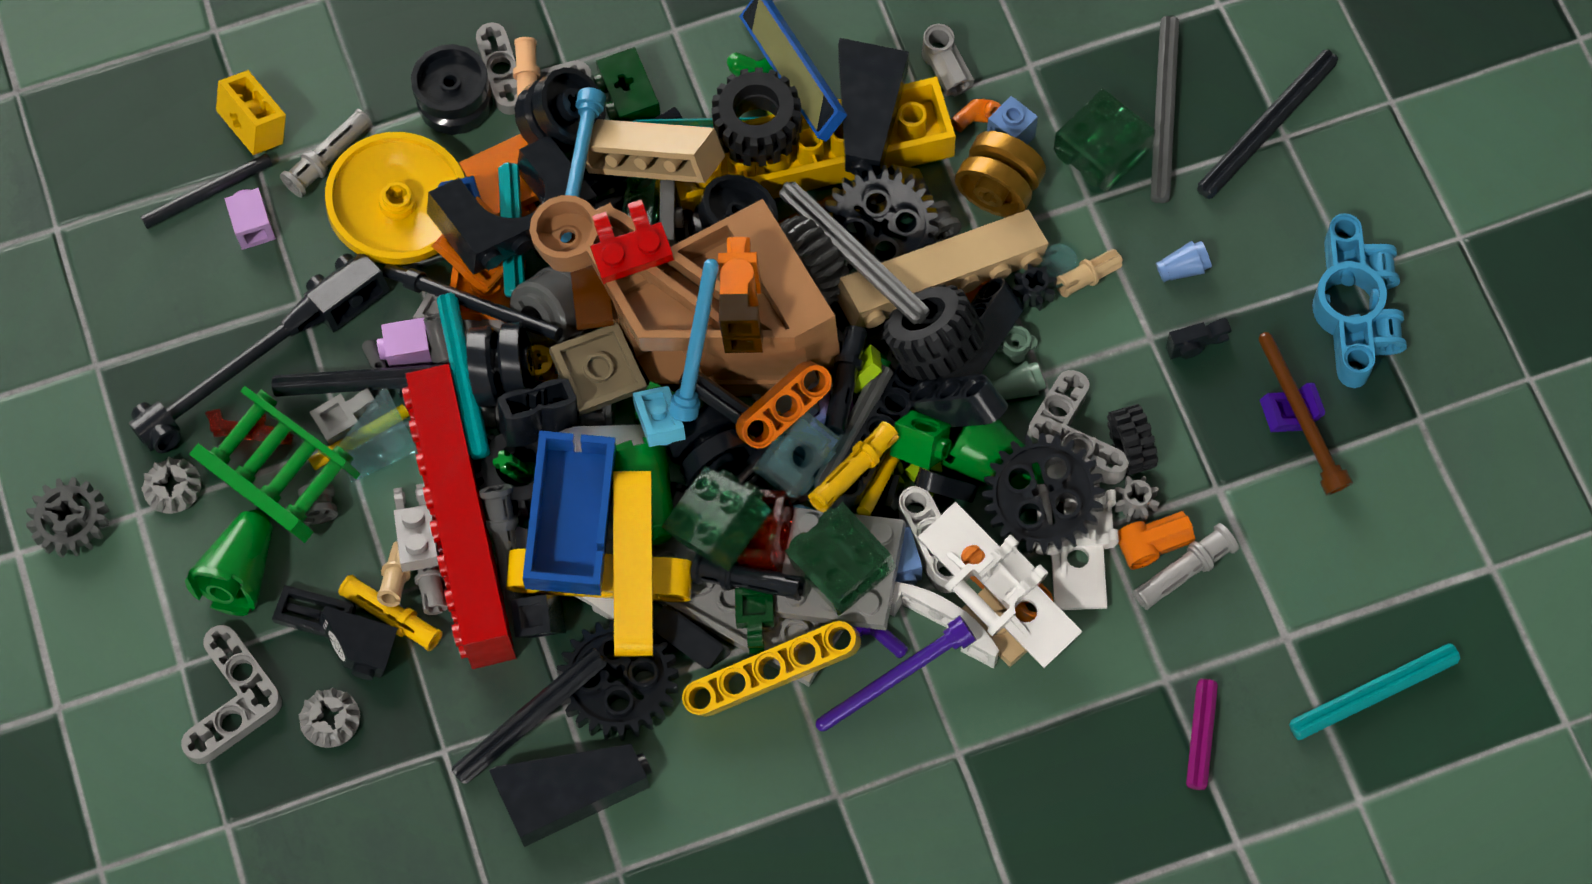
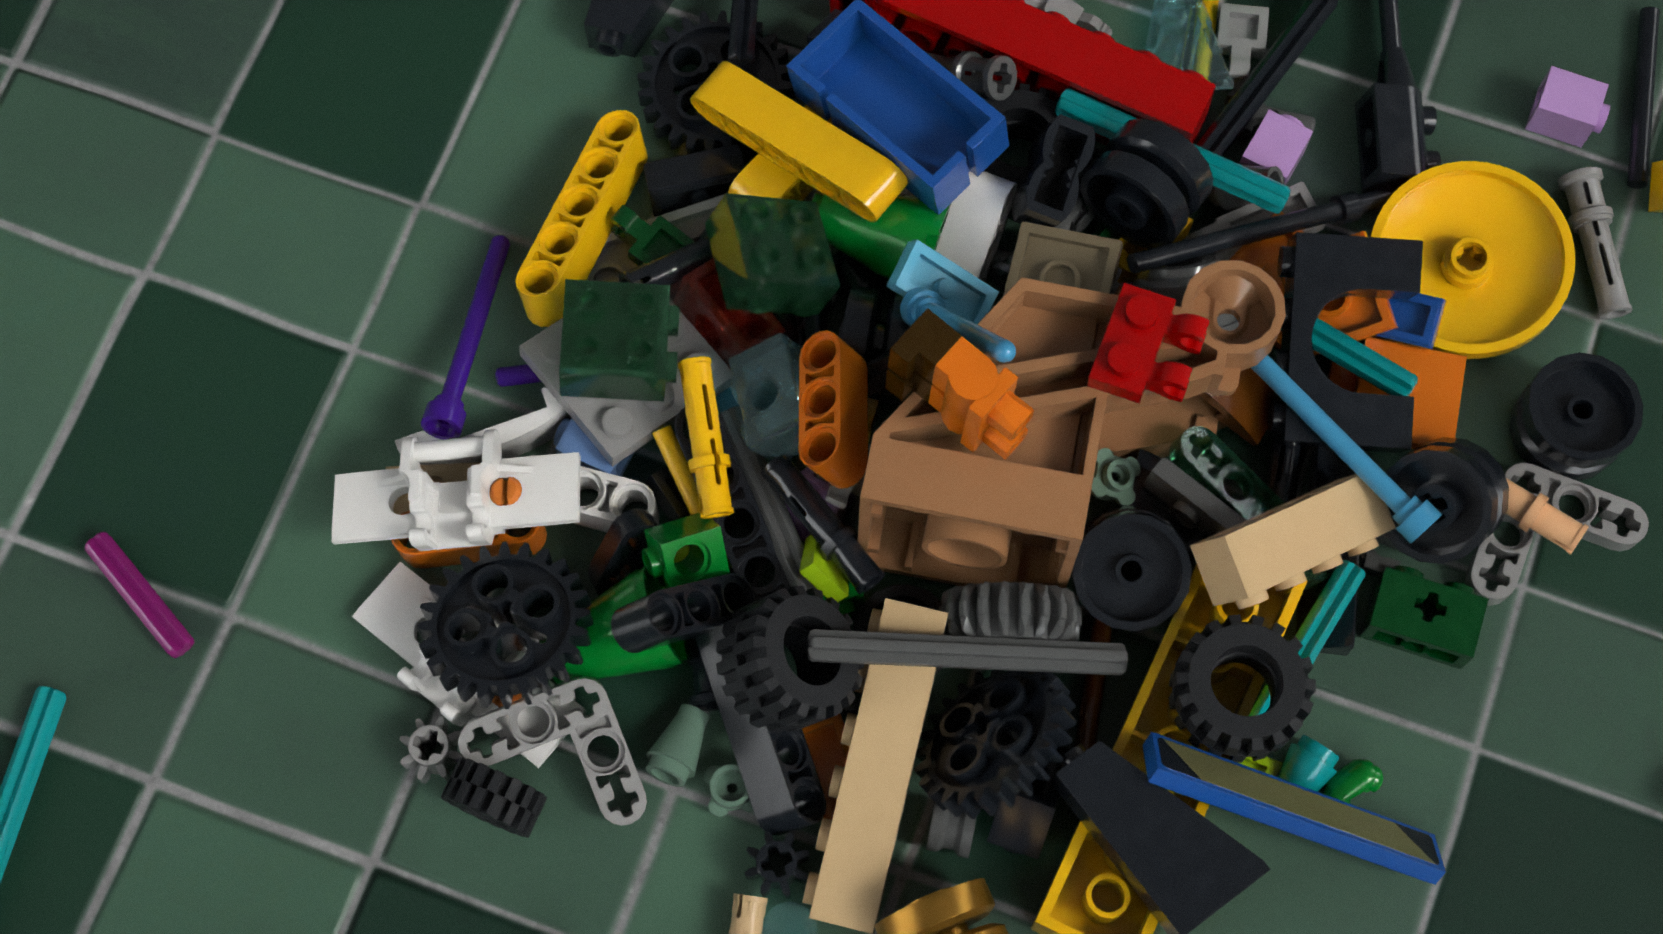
camera: 130 degrees right, 5 degrees up
green axle [493,450,535,486] -> none
orange piece [1118,511,1196,570] -> none
light grey pin [1133,523,1239,610] -> none

